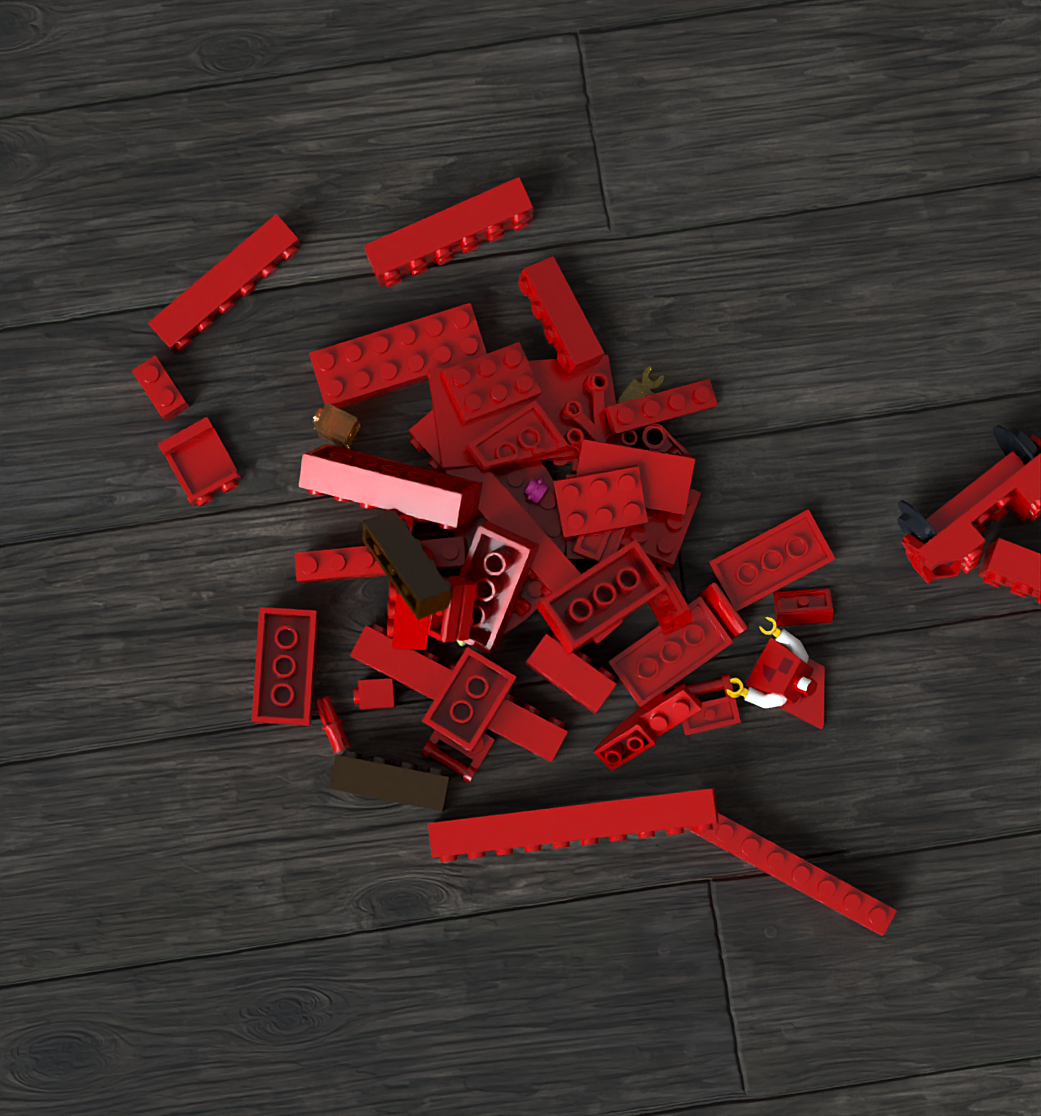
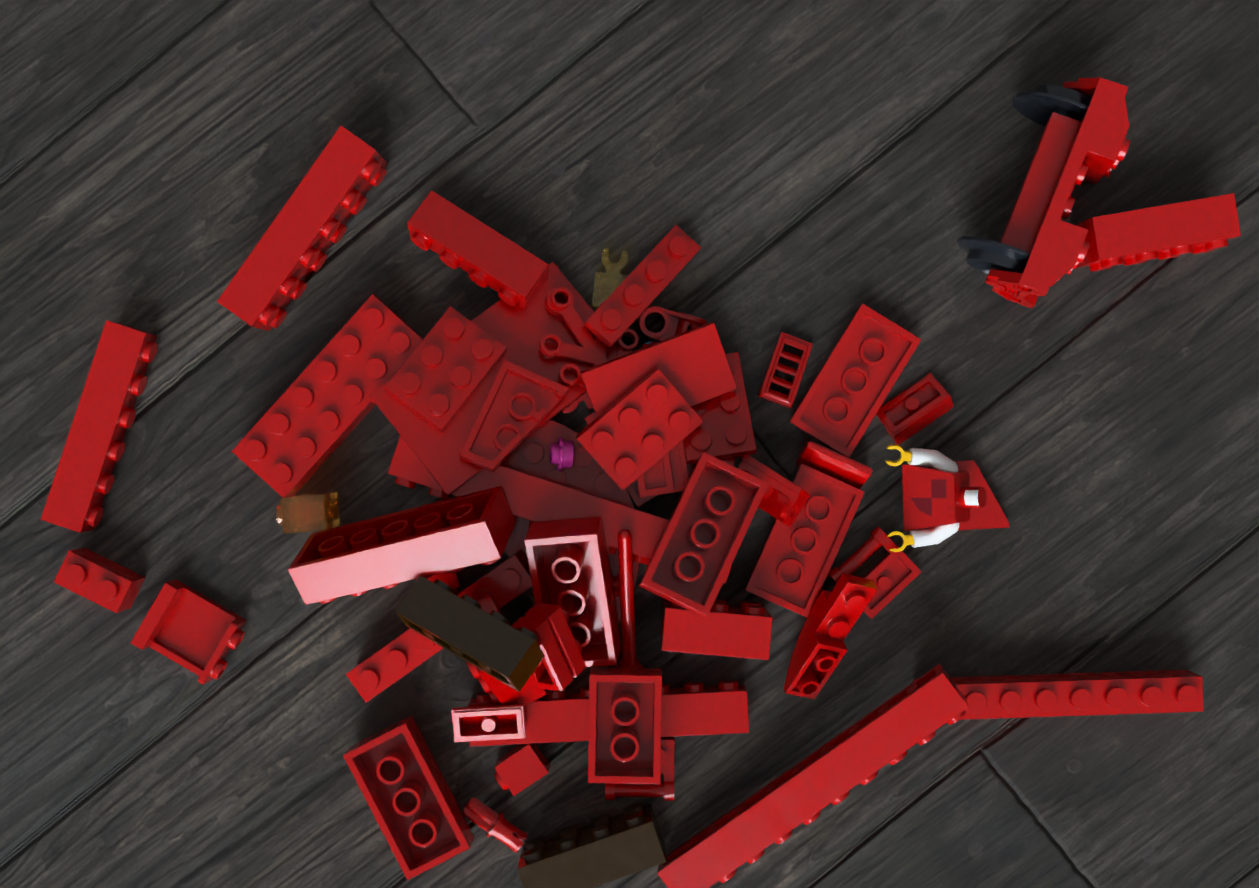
camera: 30 degrees left, 5 degrees up
none -> red slope [451,704,527,742]
none -> red piece [616,529,643,668]
none -> red slope [757,332,813,408]

